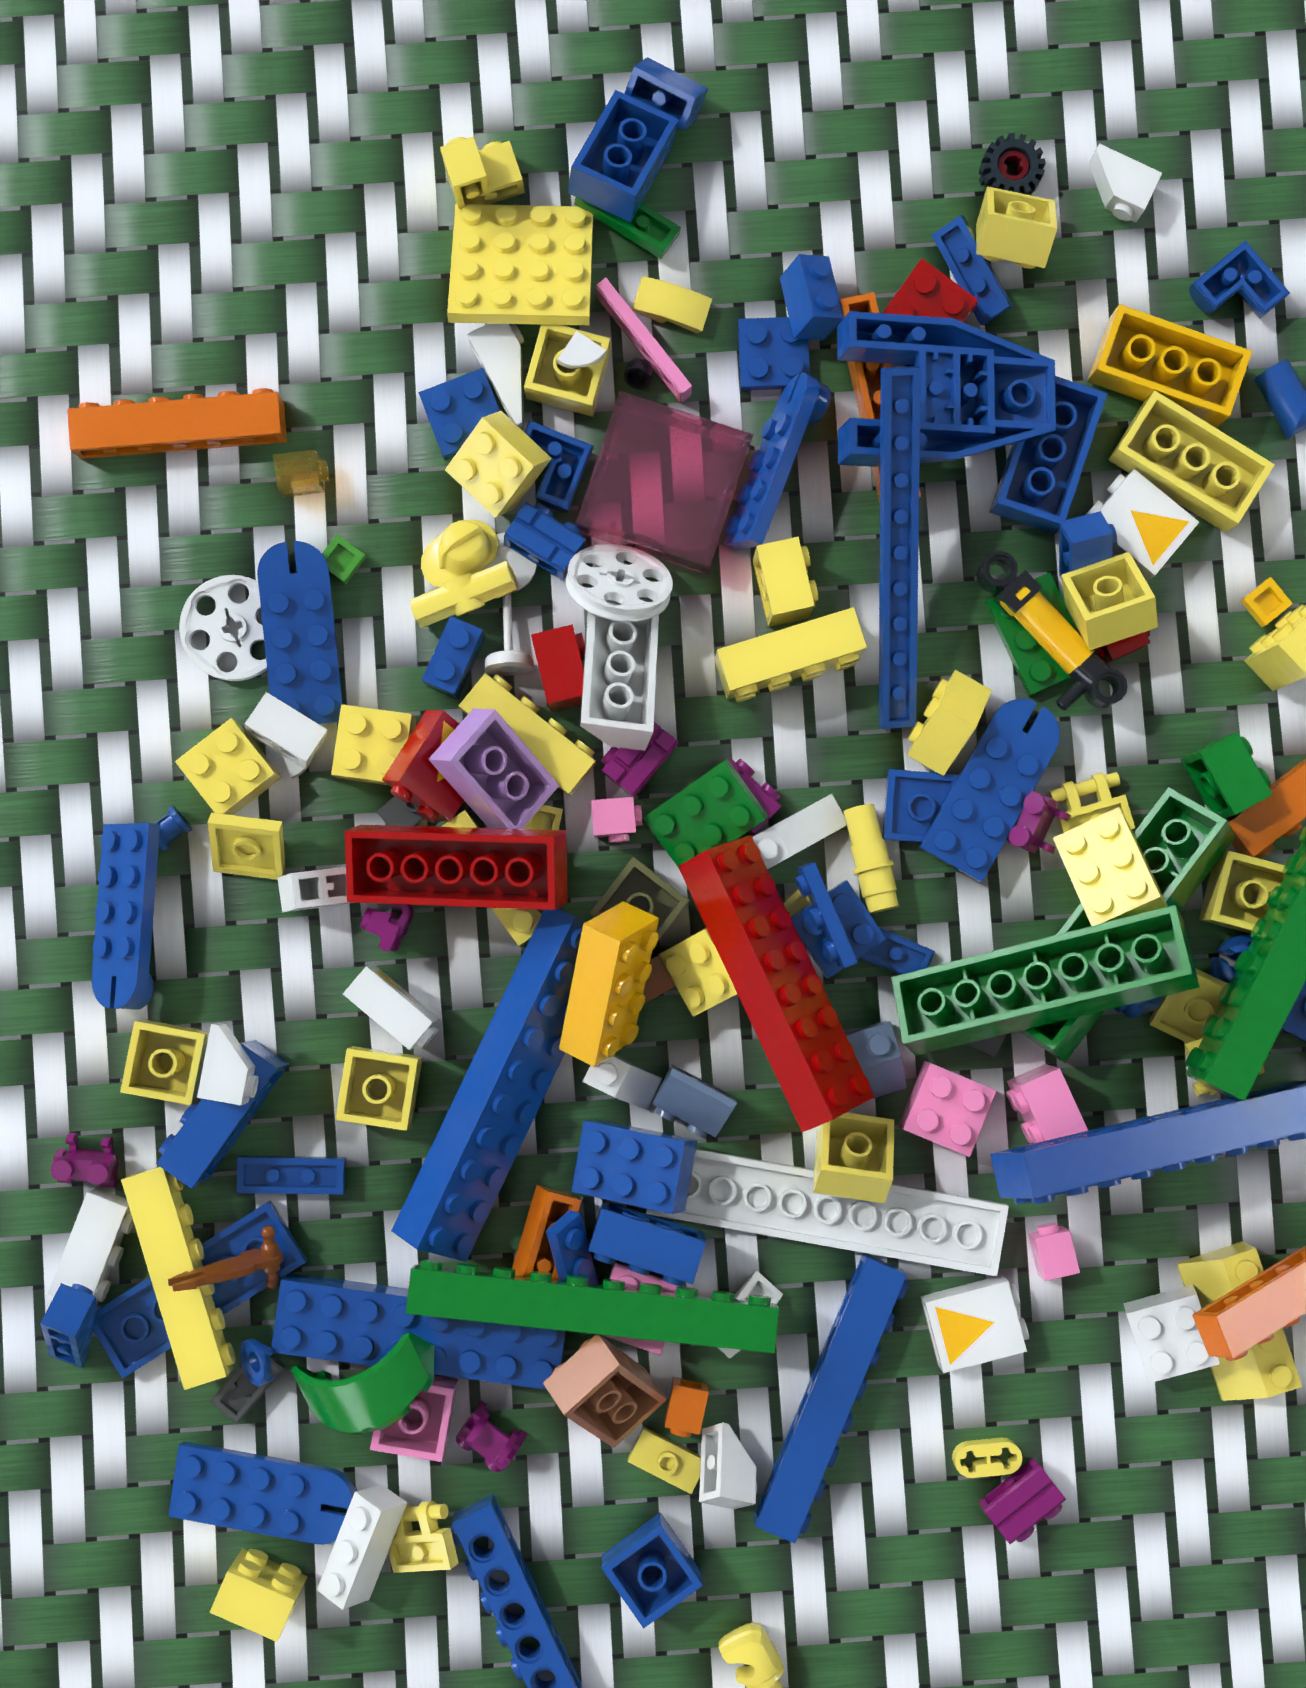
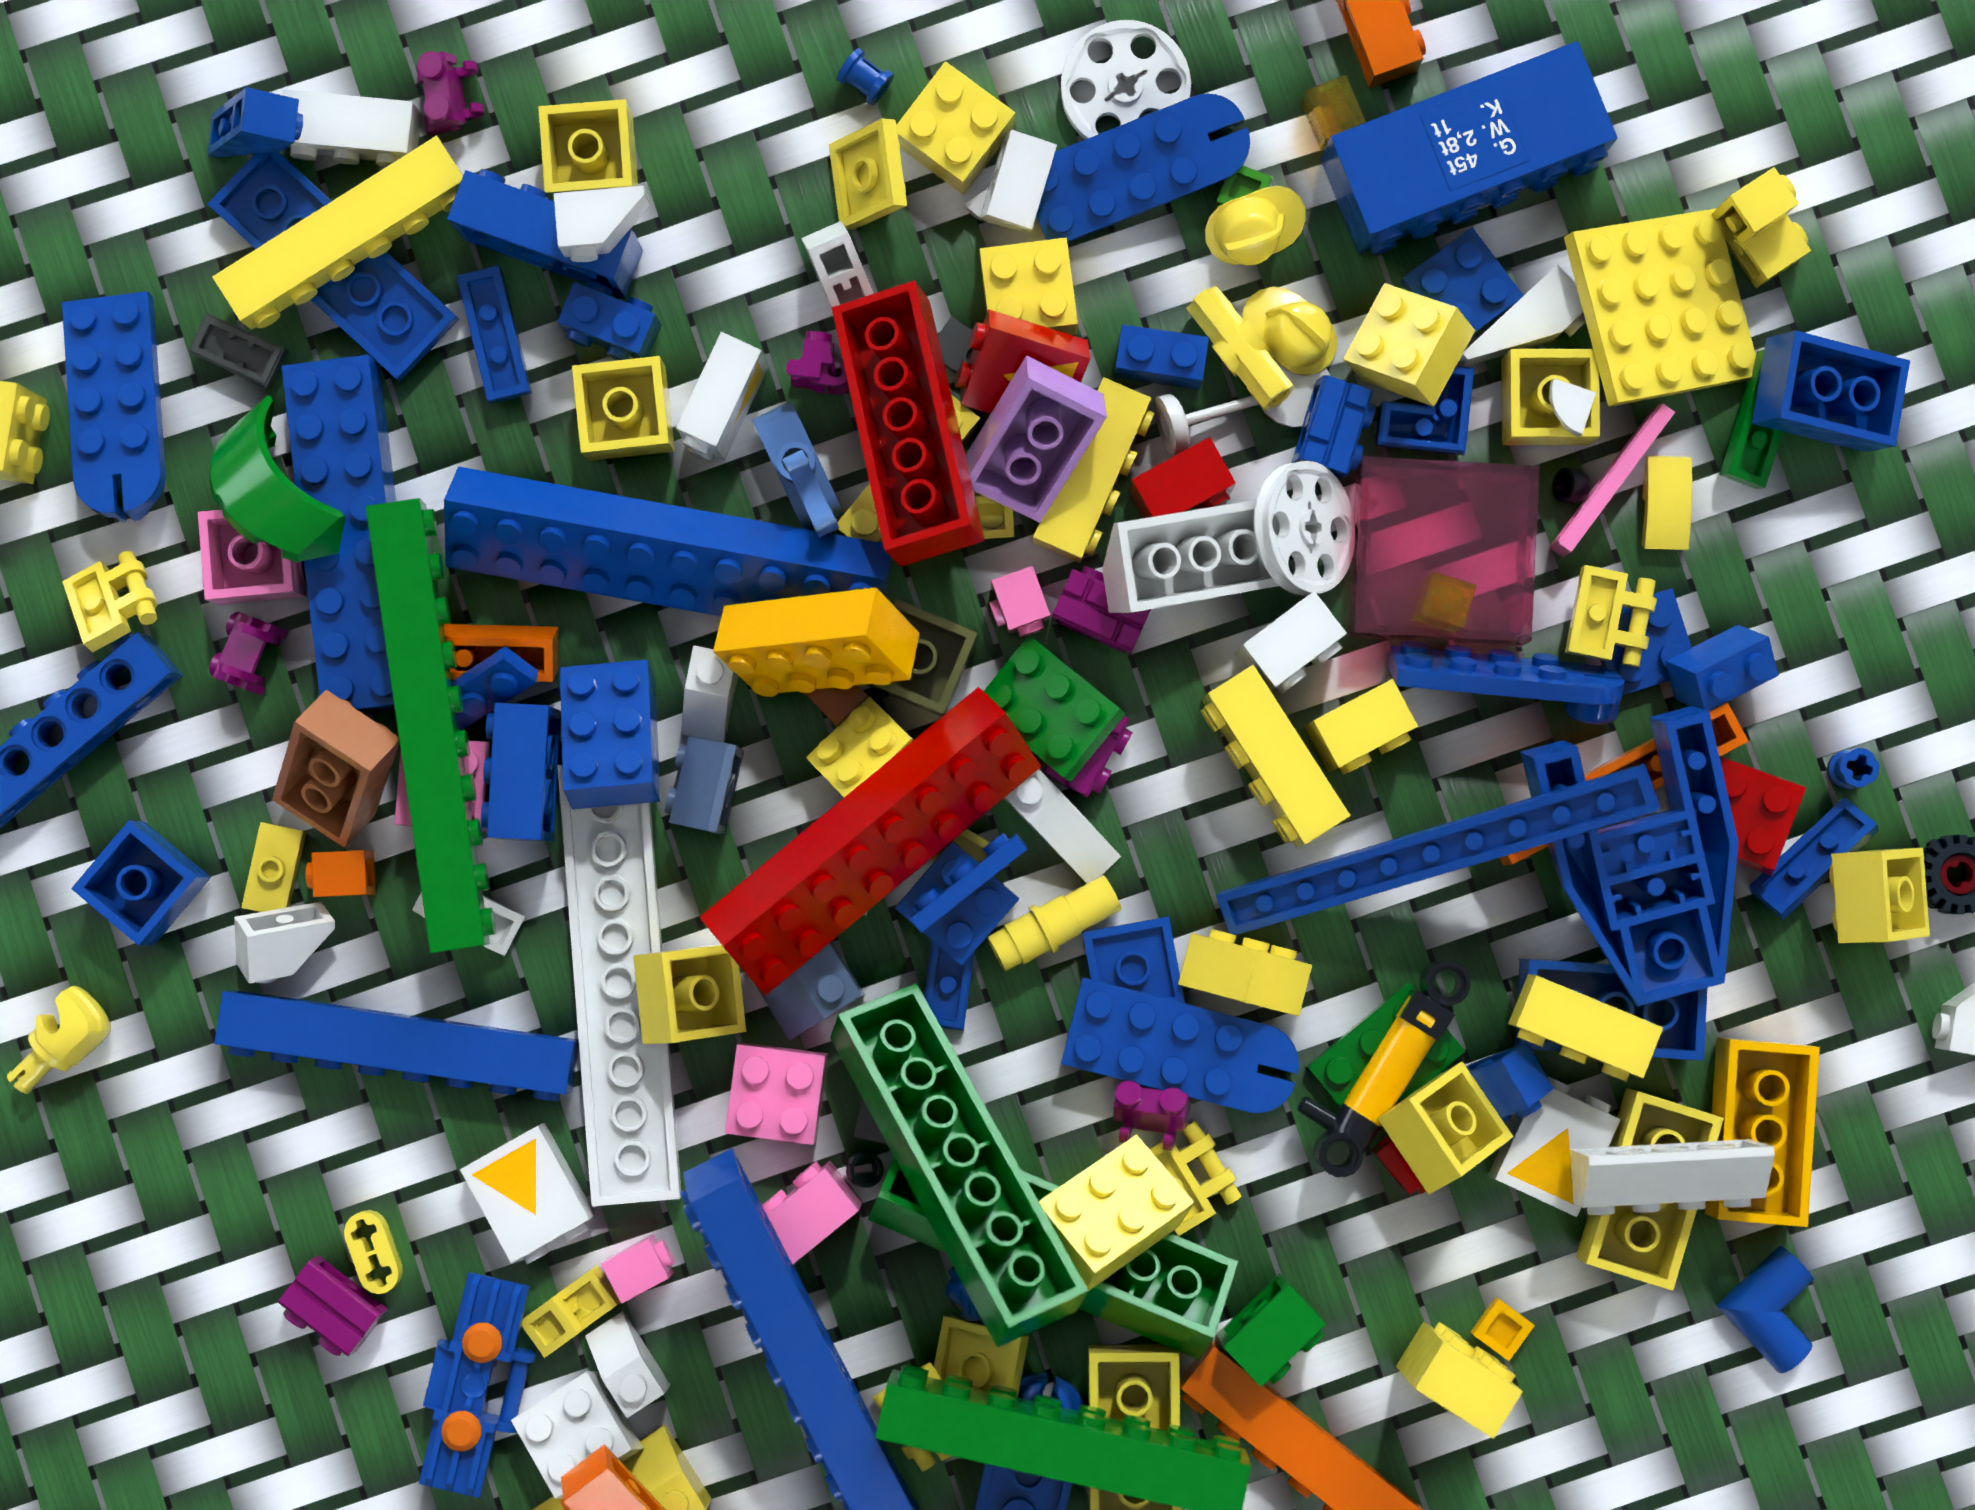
camera: 85 degrees right, 0 degrees up
blue plate [92,823,160,1010] -> none
dark orange piece [168,1226,284,1292] -> none
blue piece [239,1339,275,1387] -> none
white brick [317,1484,407,1610] -> none
blue brick [624,57,708,131] -> none
blue brick [1189,240,1290,318] -> none
none -> blue piece [419,1272,537,1498]
none -> light yellow slope [521,1264,620,1358]
none -> blue brick [557,281,662,360]
none -> white slope [585,1310,671,1418]
none -> medium blue piece [752,401,844,537]
none -> black hinge [846,1151,884,1188]
none -> light yellow piece [1205,186,1306,266]
none -> white brick [1236,591,1347,694]
none -> blue brick [1321,41,1618,256]
none -> clear yellow brick [1413,572,1476,633]
none -> light yellow brick [1508,974,1663,1082]
none -> light yellow plate [1565,565,1657,668]
none -> white slope [1570,1139,1775,1215]
none -> blue bush [1827,748,1880,789]

